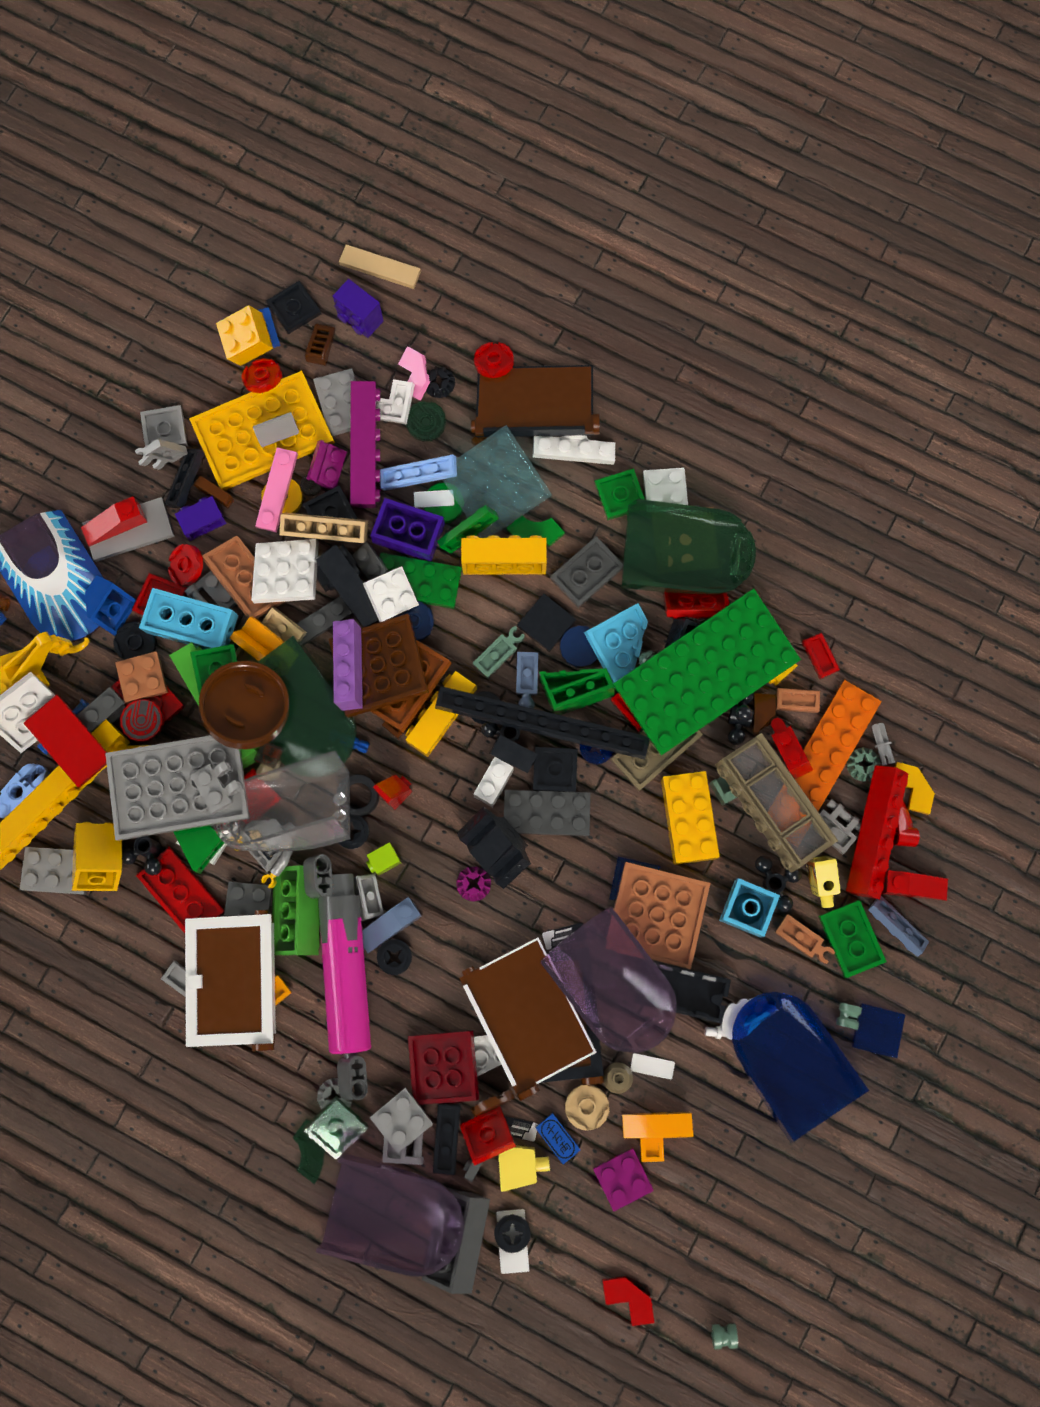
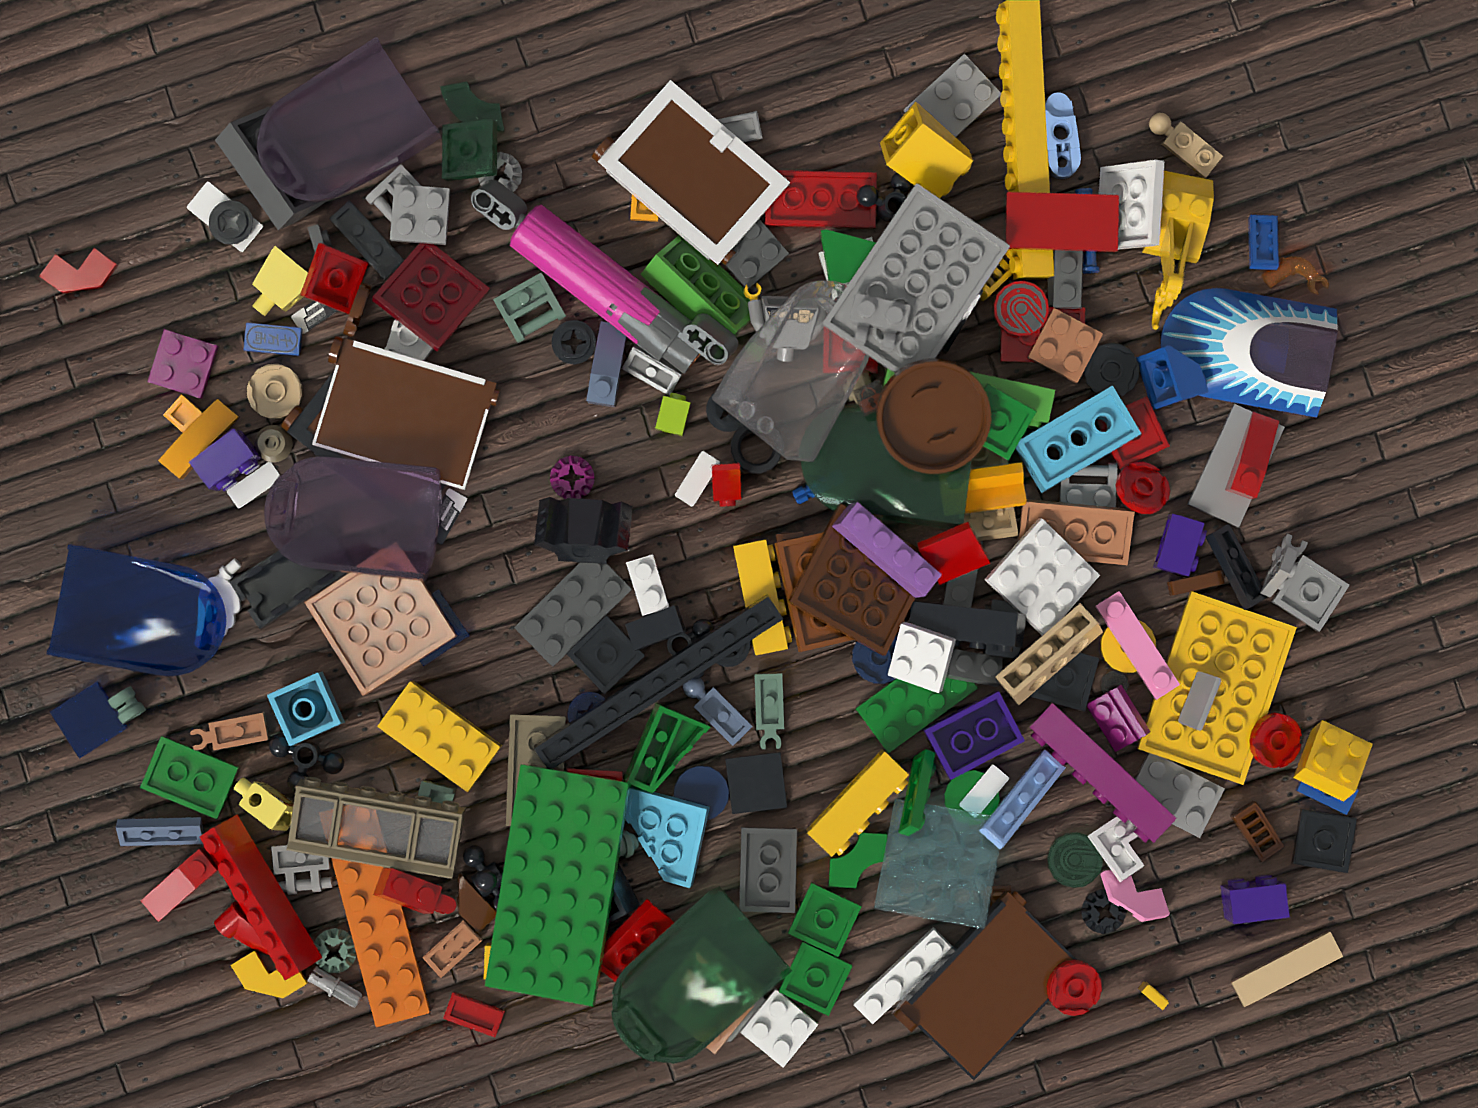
camera: 125 degrees right, 10 degrees up
none -> dark purple brick [189,428,262,492]
none -> sand green plate [493,272,566,343]
none -> white sticker [675,451,720,506]
none -> green plate [788,882,862,957]
none -> red tile [917,522,990,585]
none -> yellow tile [1138,982,1169,1010]

